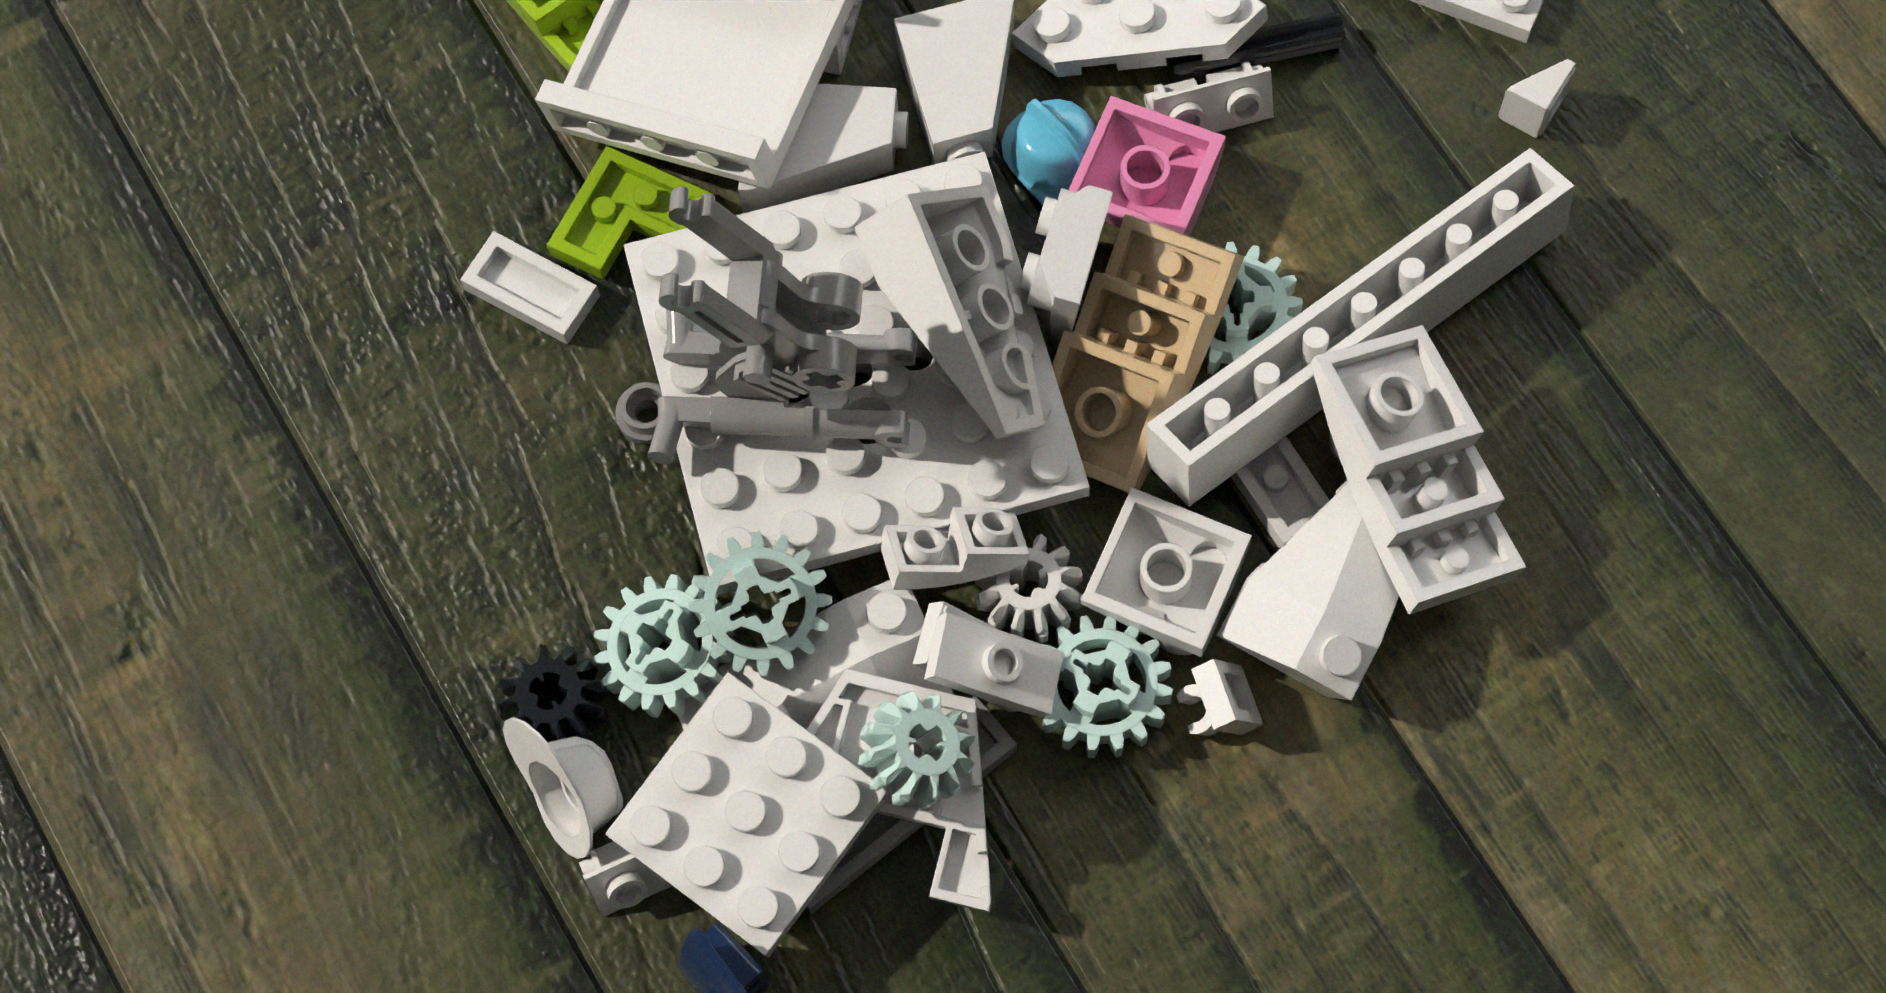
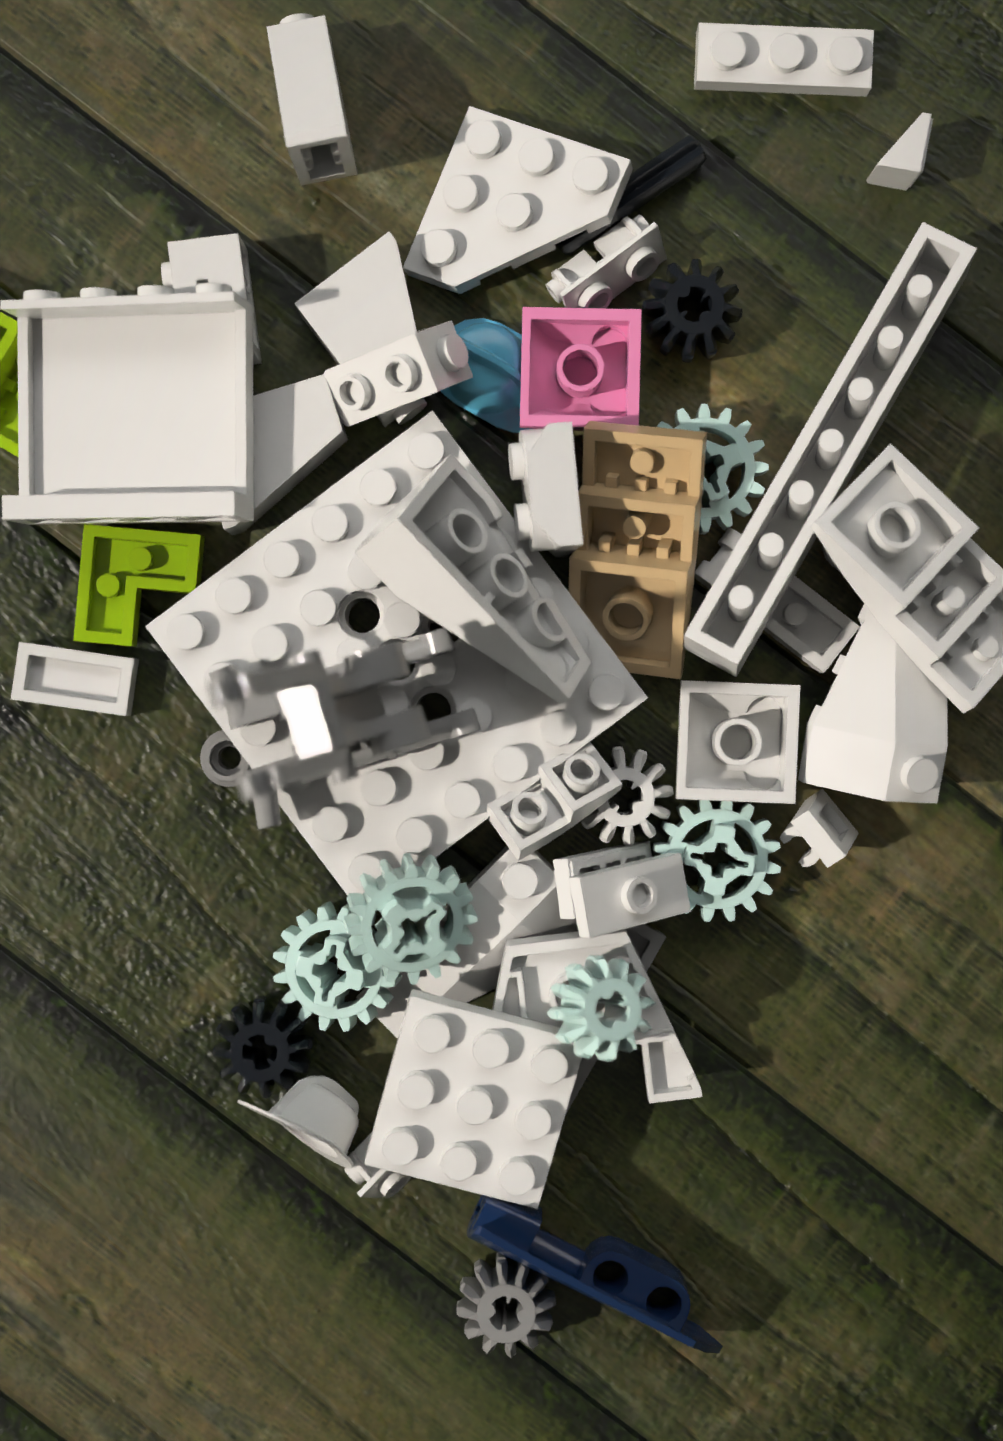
camera: 30 degrees left, 20 degrees up
none -> white bracket [324,320,473,426]
none -> black gear [641,258,743,363]

